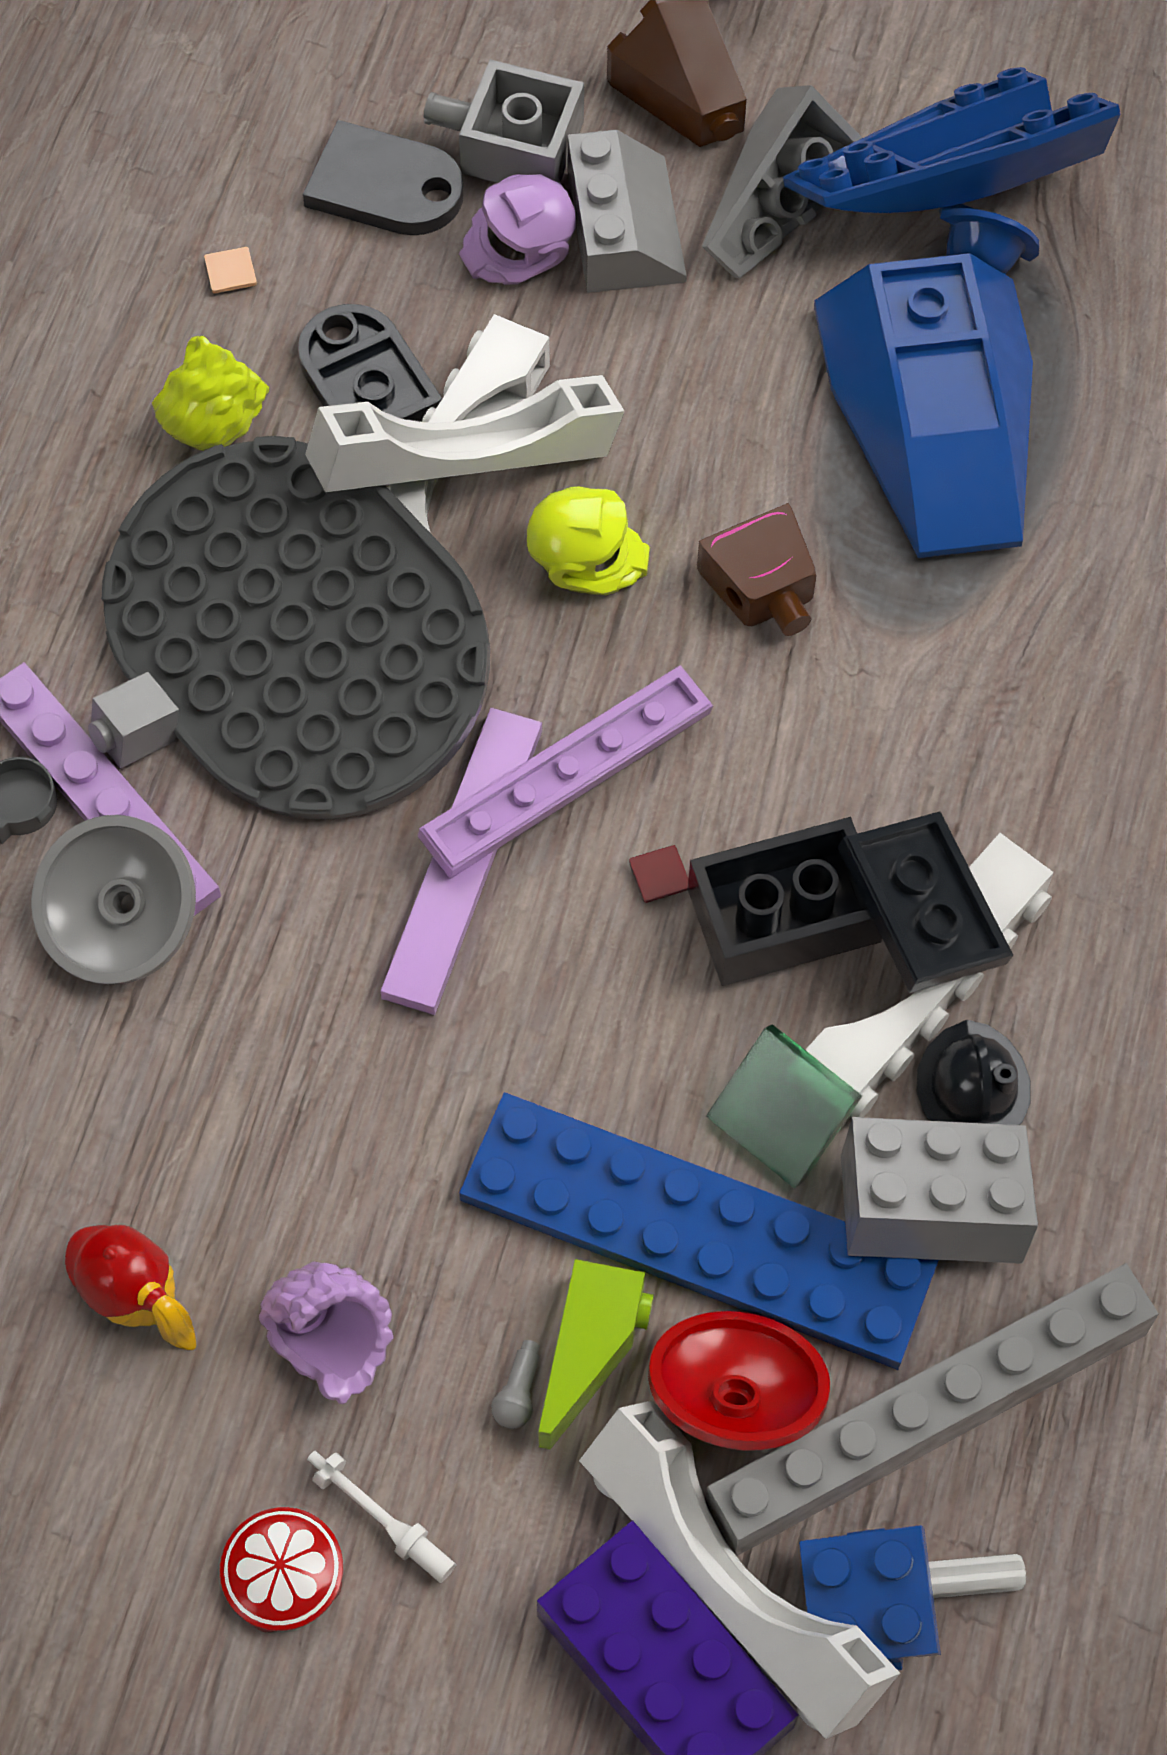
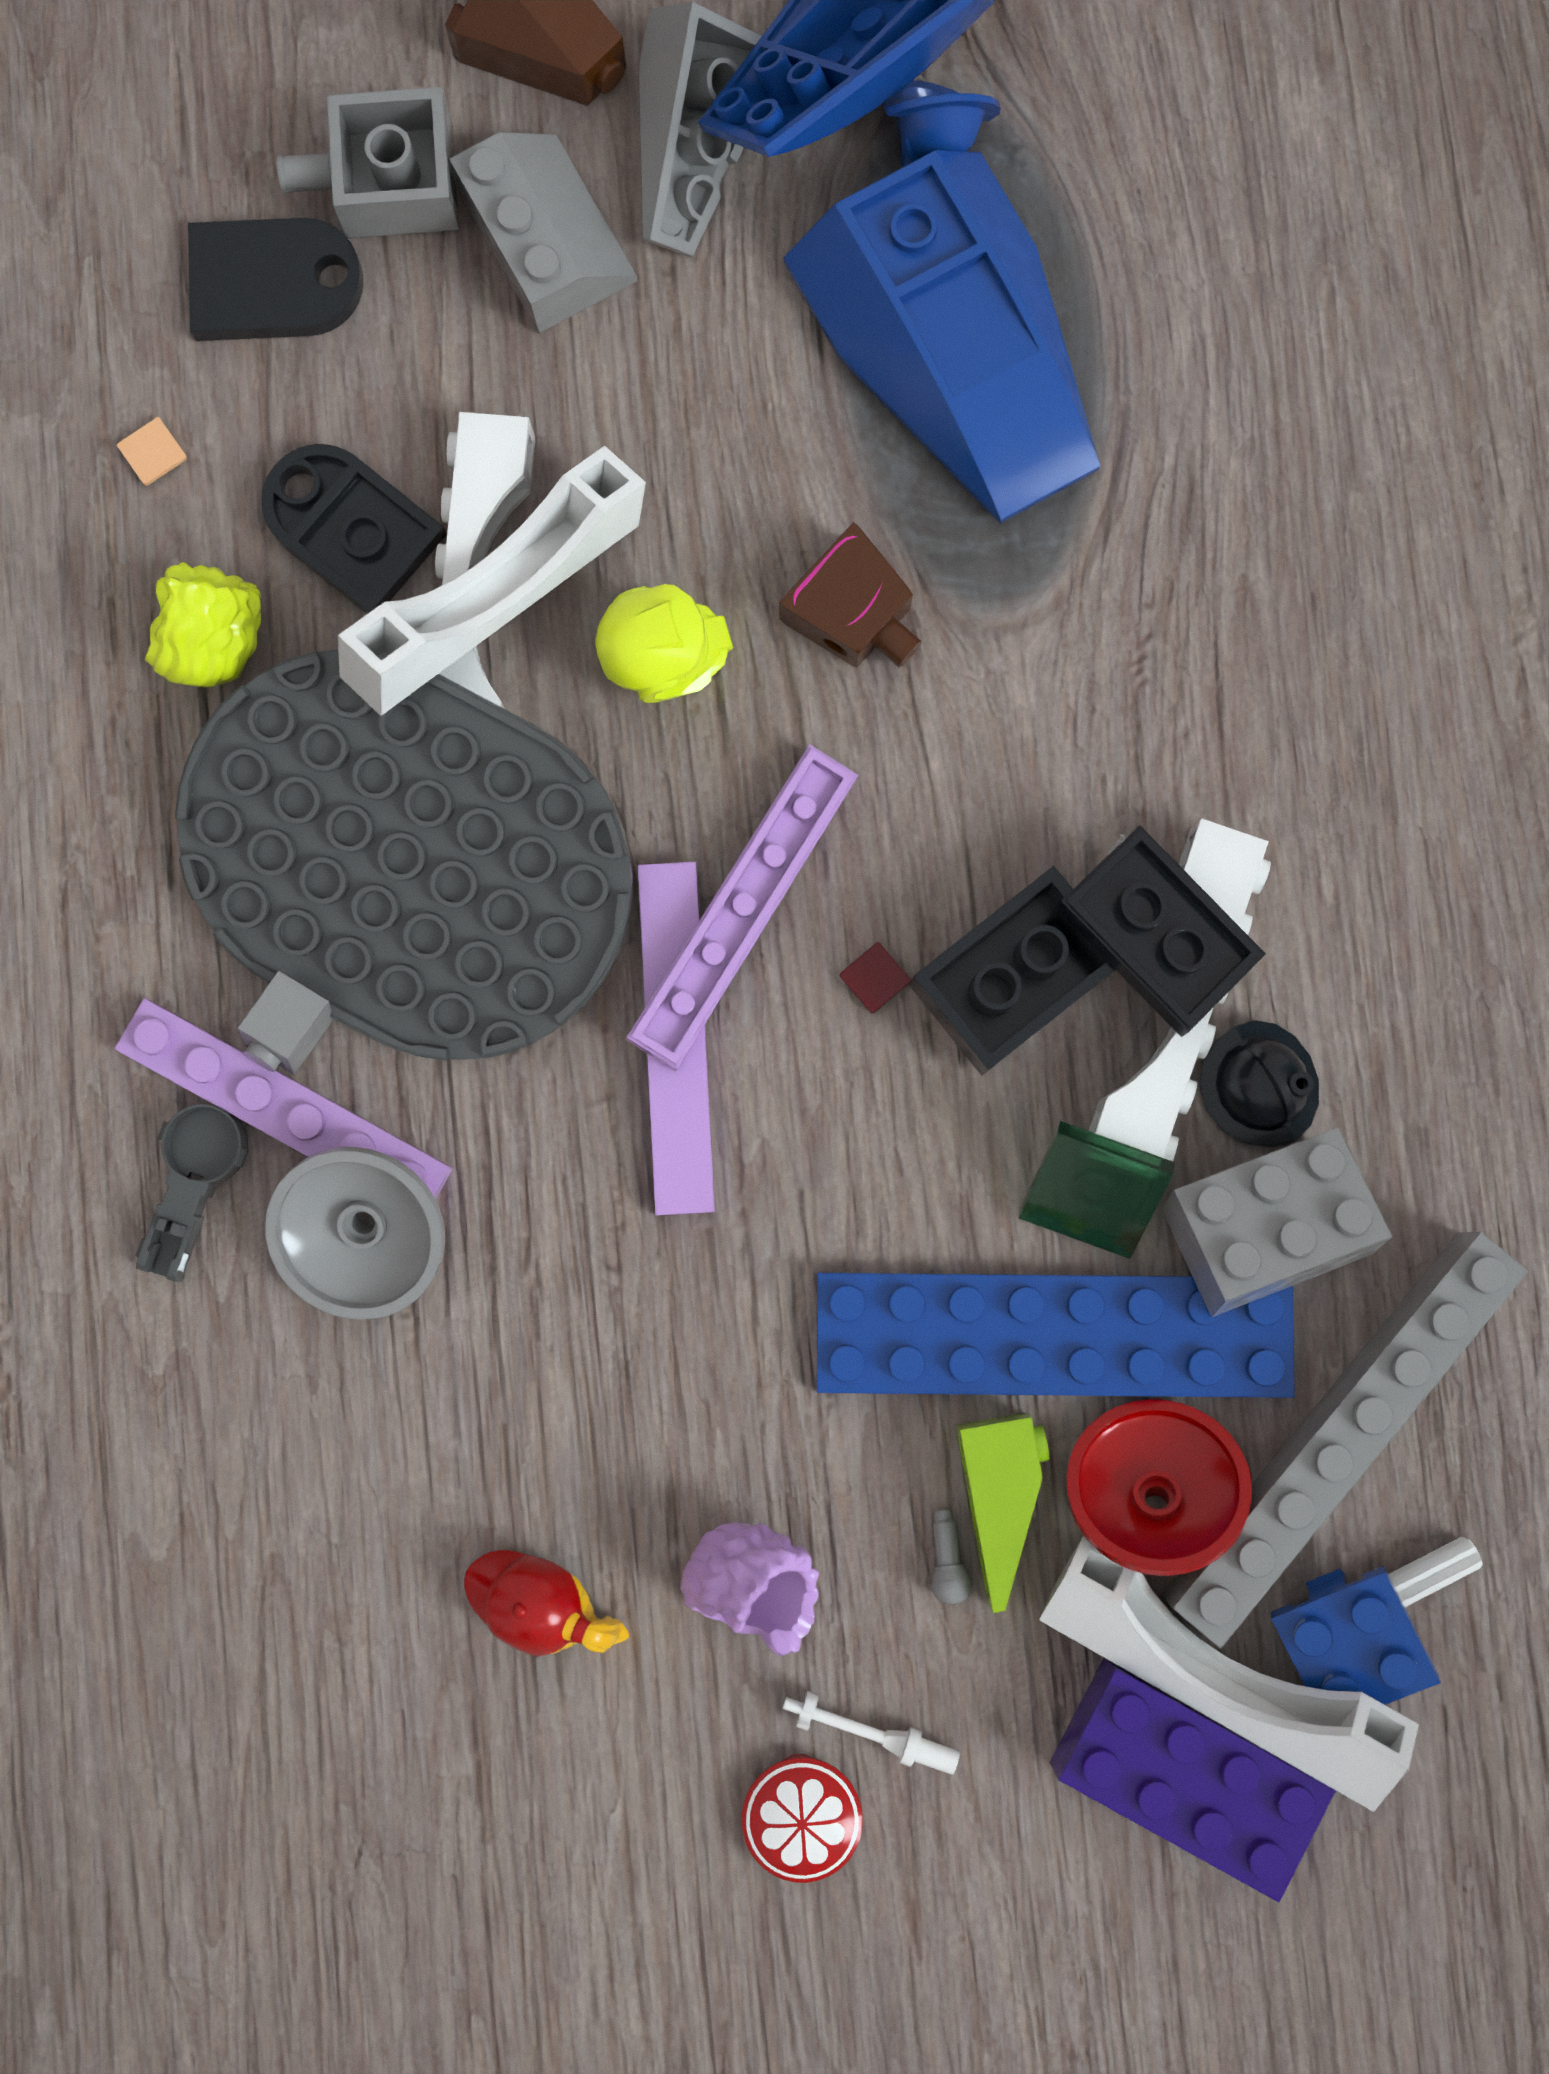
camera: 20 degrees left, 20 degrees up
lavender helmet [459,174,576,285] -> none

